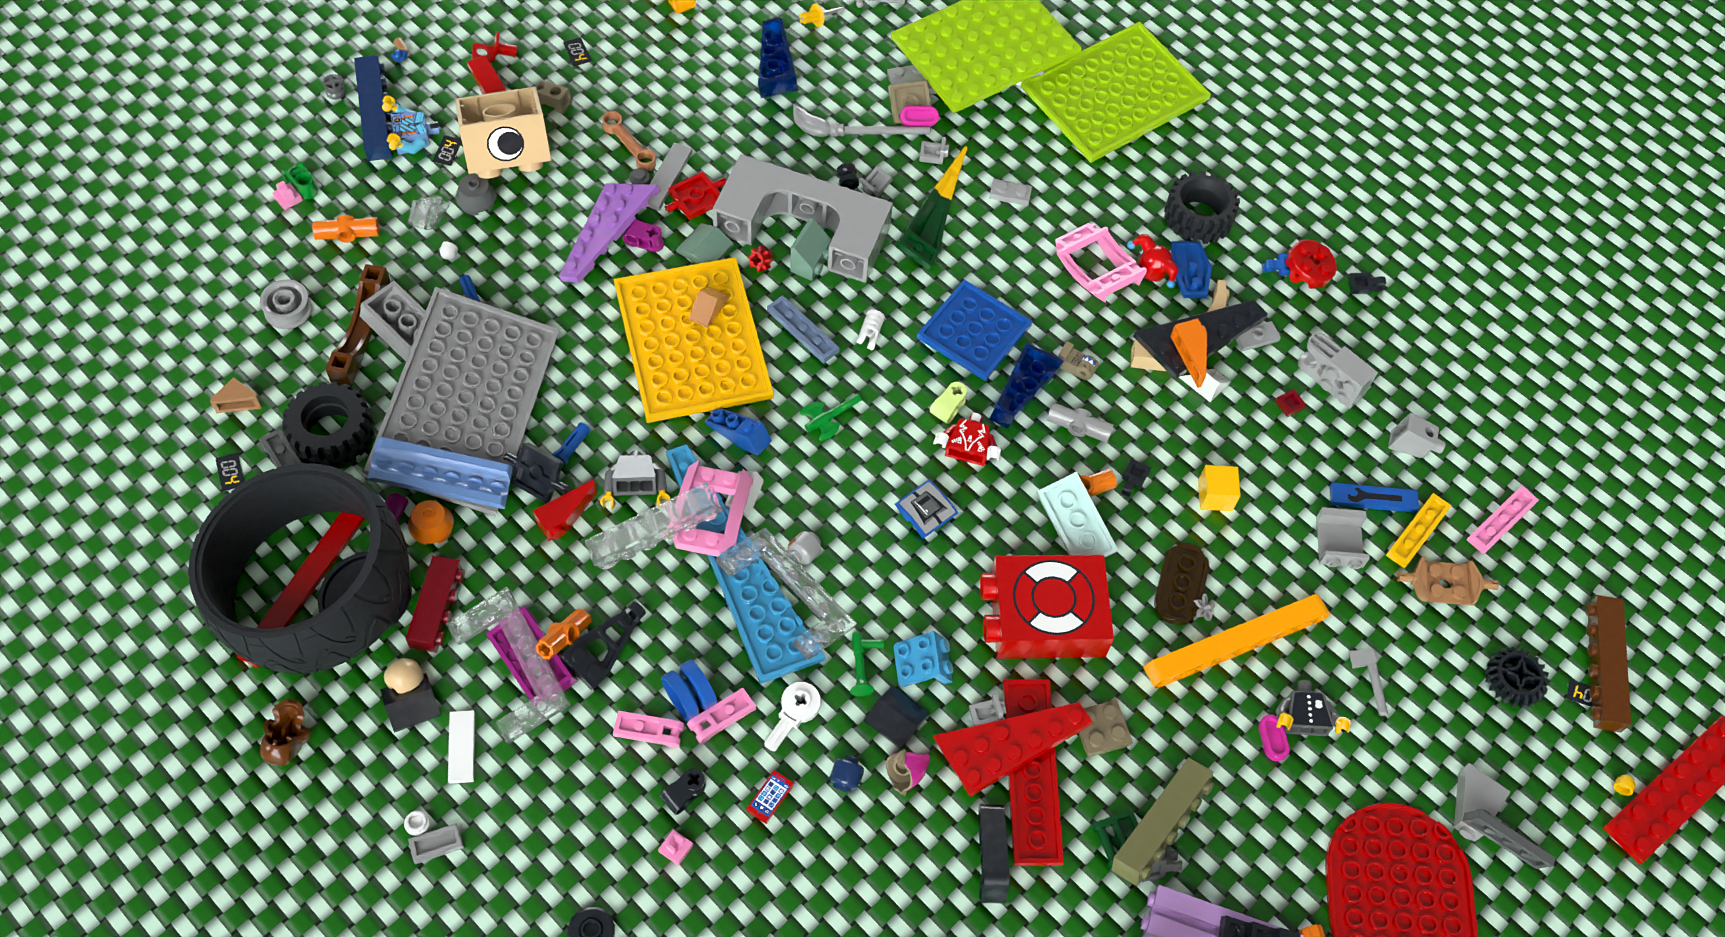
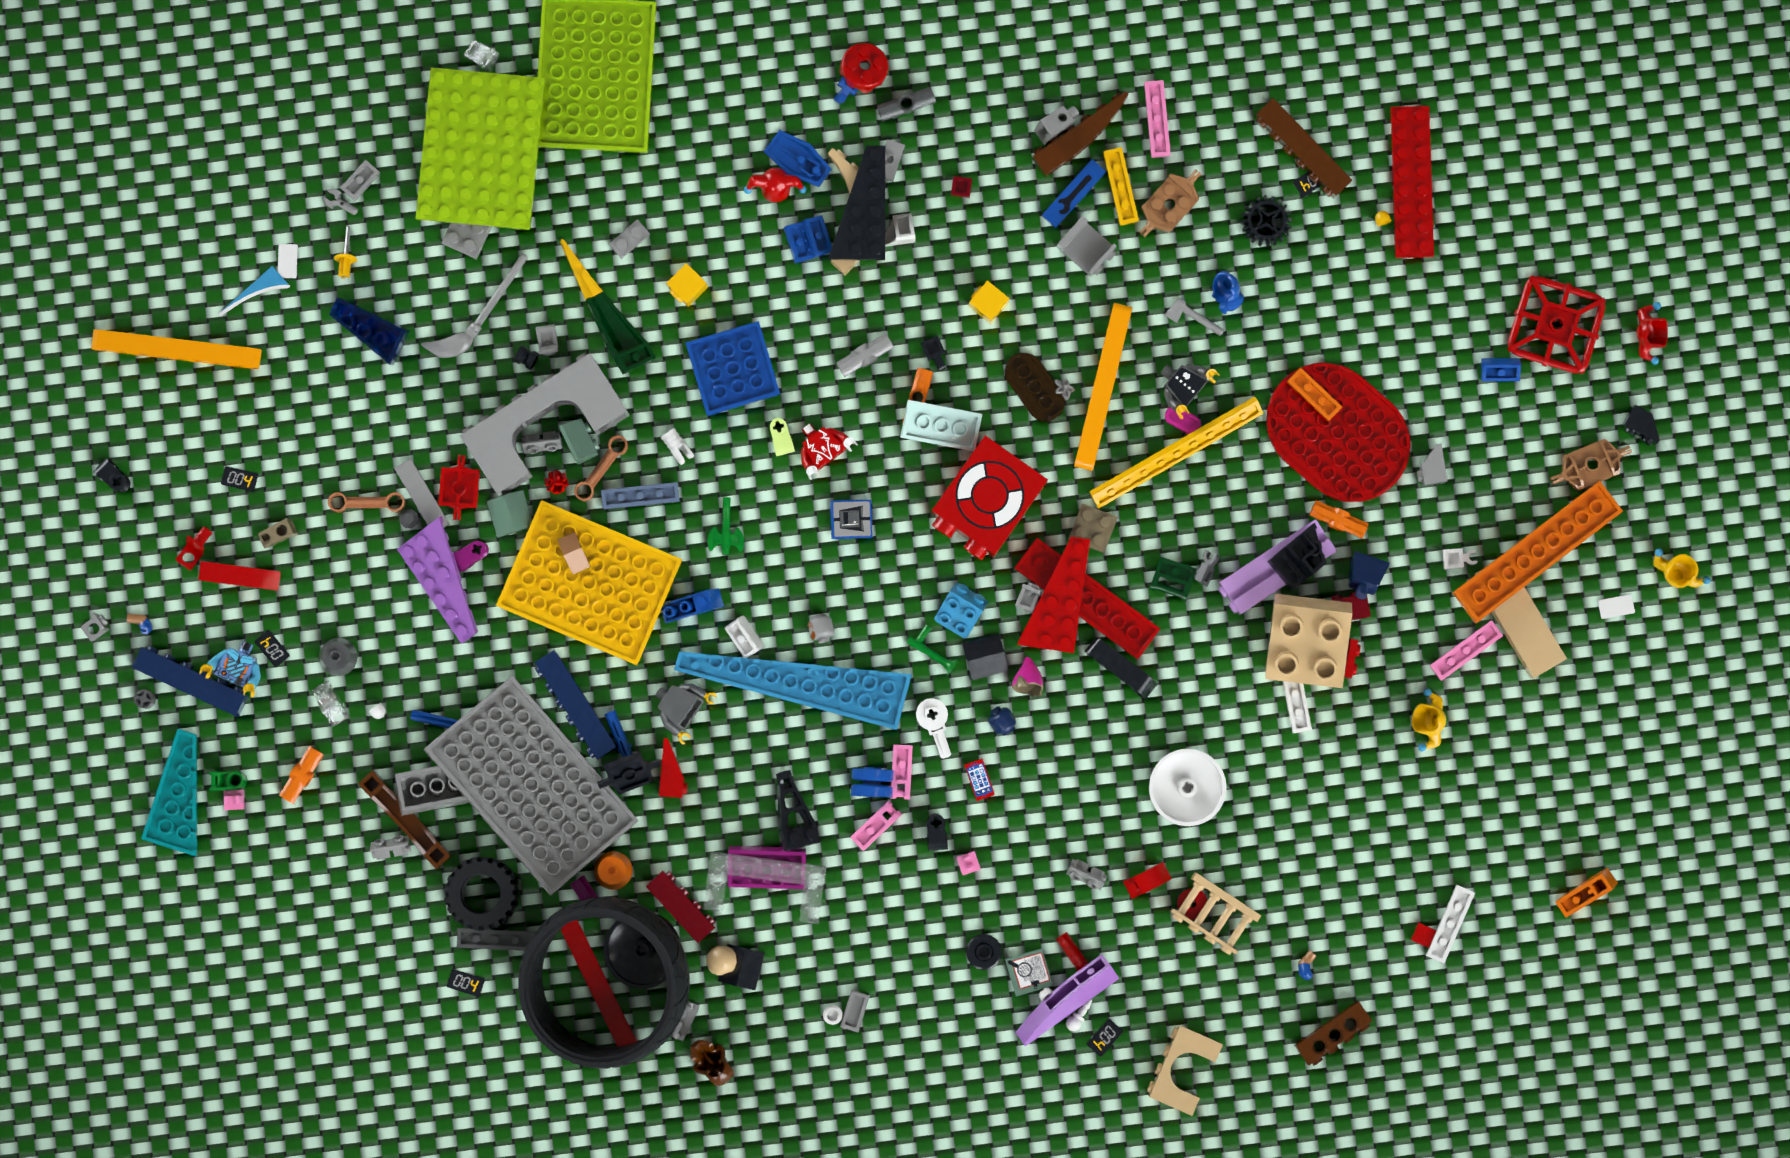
camera: 45 degrees left, 25 degrees up
medium nougat slope [210,377,262,414] -> none
light grey wheel [260,280,312,330] -> none
medium blue plate [367,437,513,509] -> none
white tile [448,710,475,784] -> none
tan brick [455,86,551,178] -> none
orange piece [535,609,592,659] -> none
clear brick [585,482,723,570] -> none
bright pink wedge [670,460,753,557] -> none
clear plate [716,528,857,660] -> none
dark tan plate [888,80,931,125] -> none
dark pink tile [899,106,939,127] -> none
light grey bracket [919,137,949,164] -> none
clear blue wedge [989,342,1064,429] -> none
bright pink wedge [1055,223,1147,303] -> none
dark tan leg [1055,341,1099,380] -> none
olive brick [1111,757,1214,886] -> none
black tyre [1164,171,1240,244] -> none
orange slope [1171,318,1207,388] -> none
light grey brick [1298,333,1378,409] -> none
black plate [1348,273,1386,294] -> none
light grey slope [1454,763,1510,842] -> none
dark grey plate [1462,809,1555,869] -> none
none -> light grey bracket [81,612,109,642]
none -> teal wing [141,729,197,857]
none -> light grey hinge [370,835,411,860]
none -> clear slope [464,40,499,72]
none -> light grey hinge [522,431,562,454]
none -> dark blue brick [535,650,618,760]
none -> nougat piece [574,435,628,502]
none -> yellow head [666,263,708,307]
none -> light grey hinge [671,1001,700,1041]
none -> blue slope [783,215,832,264]
none -> dark grey piece [877,87,936,122]
none -> reddish brown slope [1032,91,1129,178]
none -> yellow plate [1089,396,1263,509]
none -> blue hair [1212,271,1244,314]
none -> orange plate [1287,367,1342,421]

